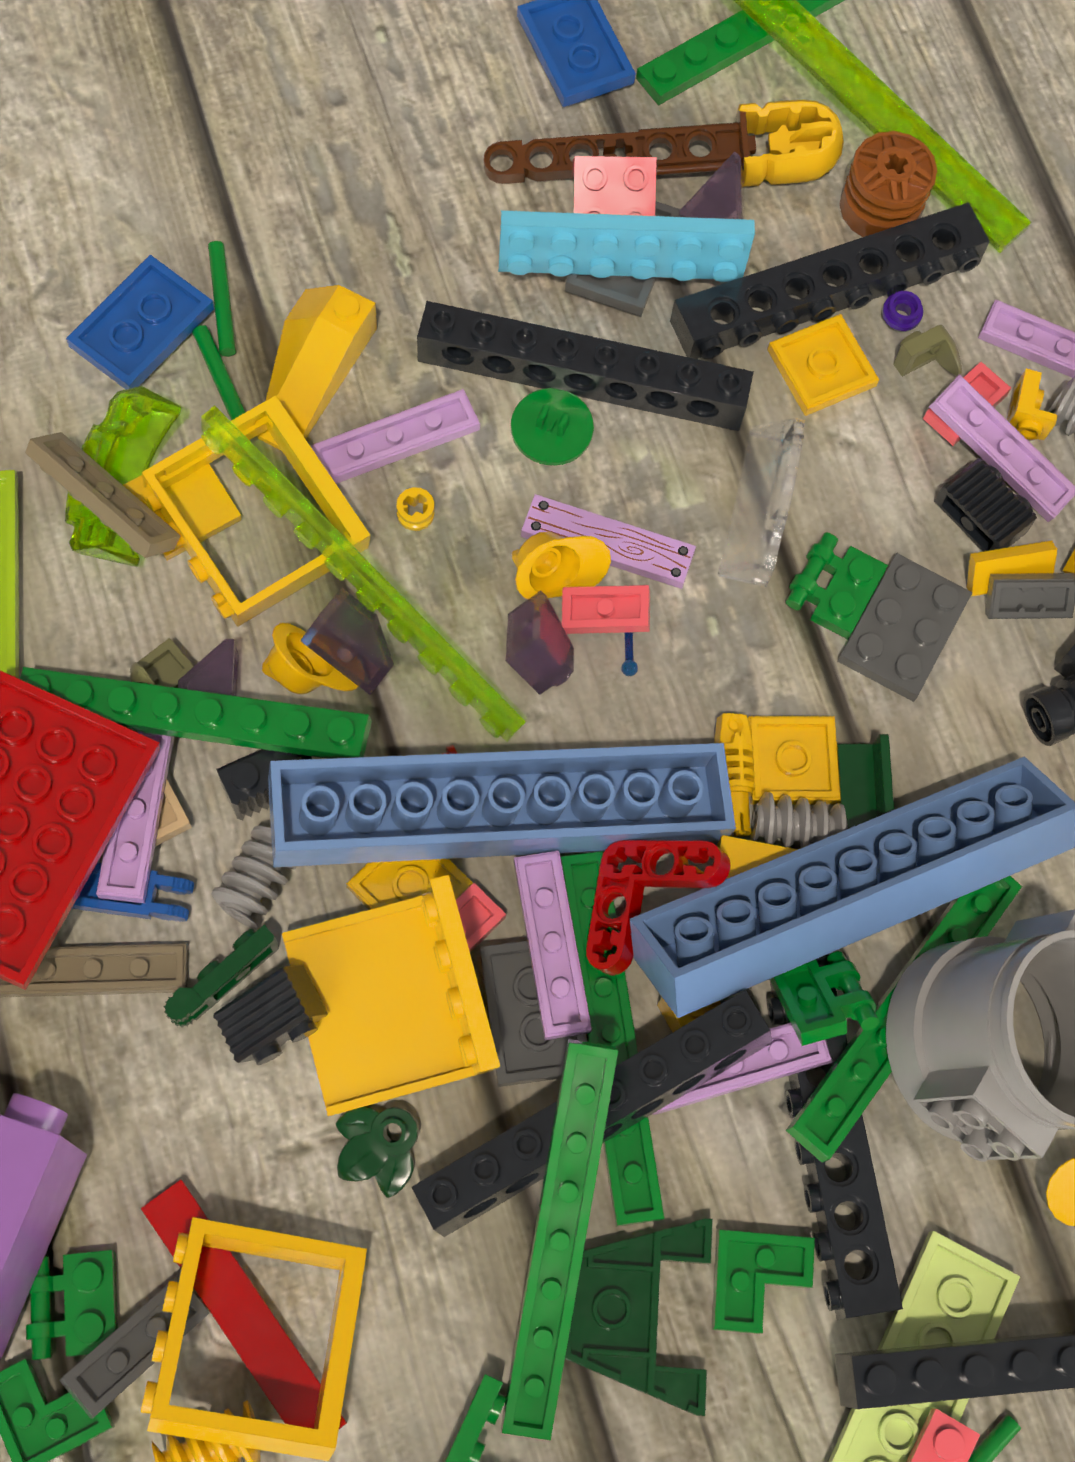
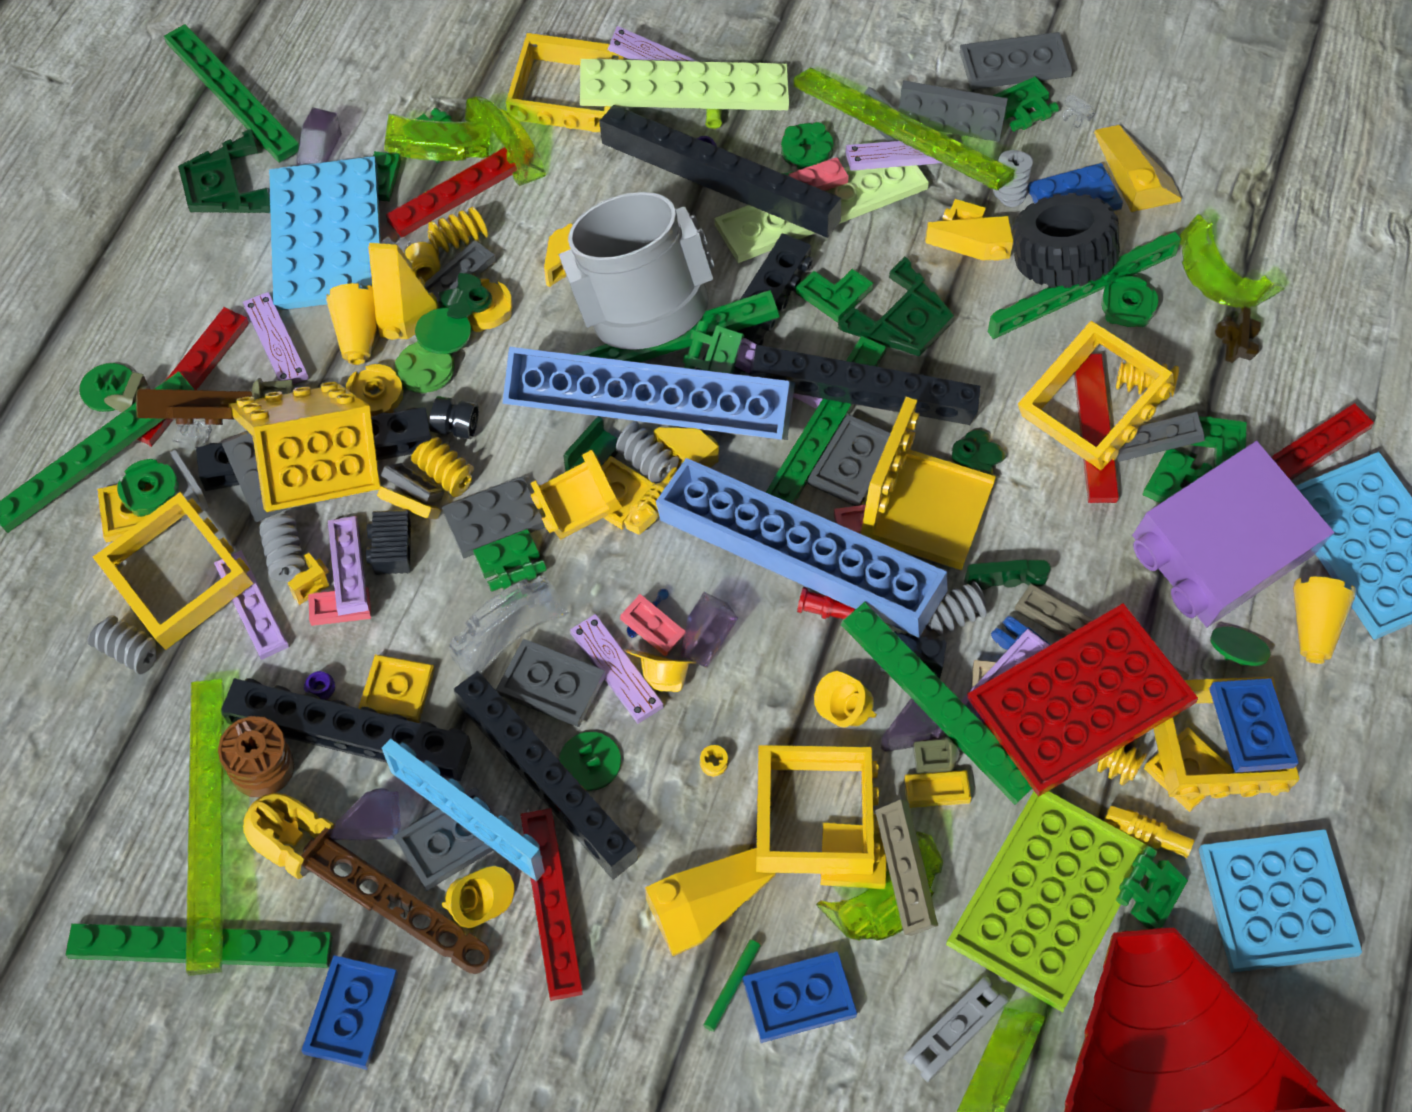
camera: 135 degrees left, 10 degrees down
green bar [192,325,245,420] -> none
clear neon green plate [201,405,526,742] -> none
black brick [213,965,328,1065] -> none
slope [300,588,394,695] -> none
lavender tile [310,389,480,484] -> none
green plate [501,1039,618,1441] -> none
lavender tile [513,851,592,1040] -> none
bracket [572,156,657,216] -> none
red beam [586,840,731,976] -> none
olive plate [893,325,962,377] -> none
none -> yellow piece [411,437,474,497]
none -> yellow piece [442,866,514,928]
none -> dark grey plate [496,638,606,727]
none -> red plate [520,808,583,1001]
none -> yellow panel [530,450,623,540]
none -> yellow tile [904,770,971,808]

